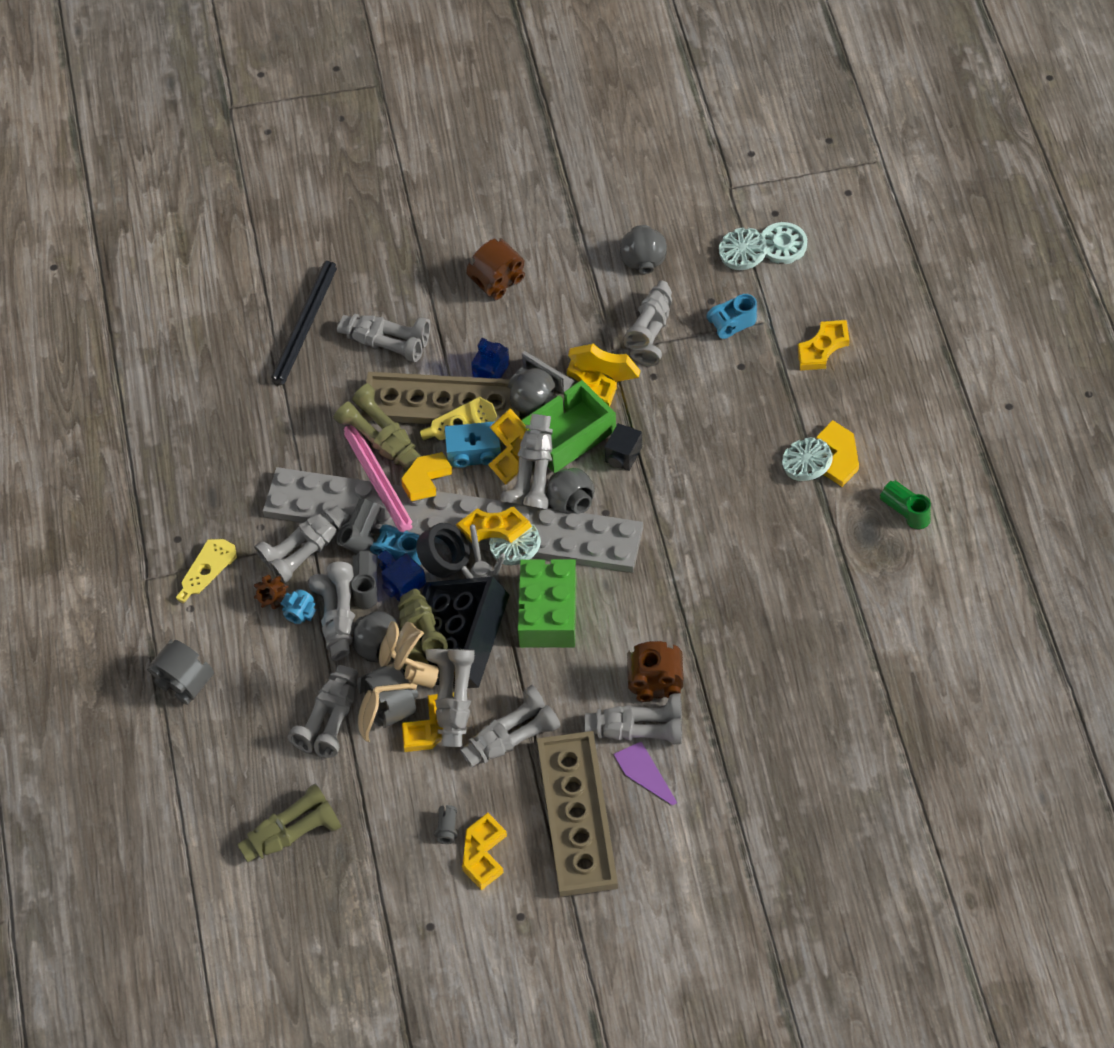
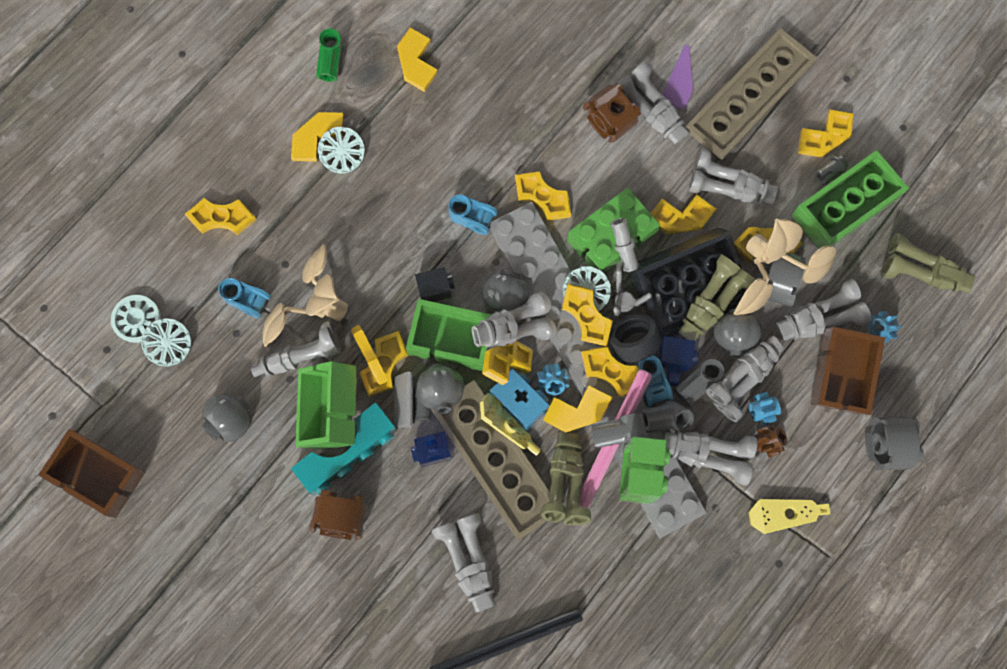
camera: 135 degrees left, 20 degrees up
light grey piece [426,649,474,747] -> none
none -> reddish brown piece [38,429,146,518]
none -> tan plant [263,244,348,348]
none -> teal arch [290,402,397,496]
none -> bright green piece [295,361,357,450]
none -> yellow tile [397,28,438,92]
none -> dark azure piece [448,194,498,235]
none -> yellow tile [515,171,571,221]
none -> dark azure gear [537,363,570,396]
none -> yellow tile [581,346,639,398]
none -> dark grey piece [591,413,648,448]
none -> light grey pin [610,218,640,272]
none -> bright green piece [619,437,670,504]
none -> yellow tile [650,195,717,234]
none -> bright green brick [791,150,909,249]
none -> reddish brown piece [811,327,885,415]
none -> dark azure gear [866,311,902,343]

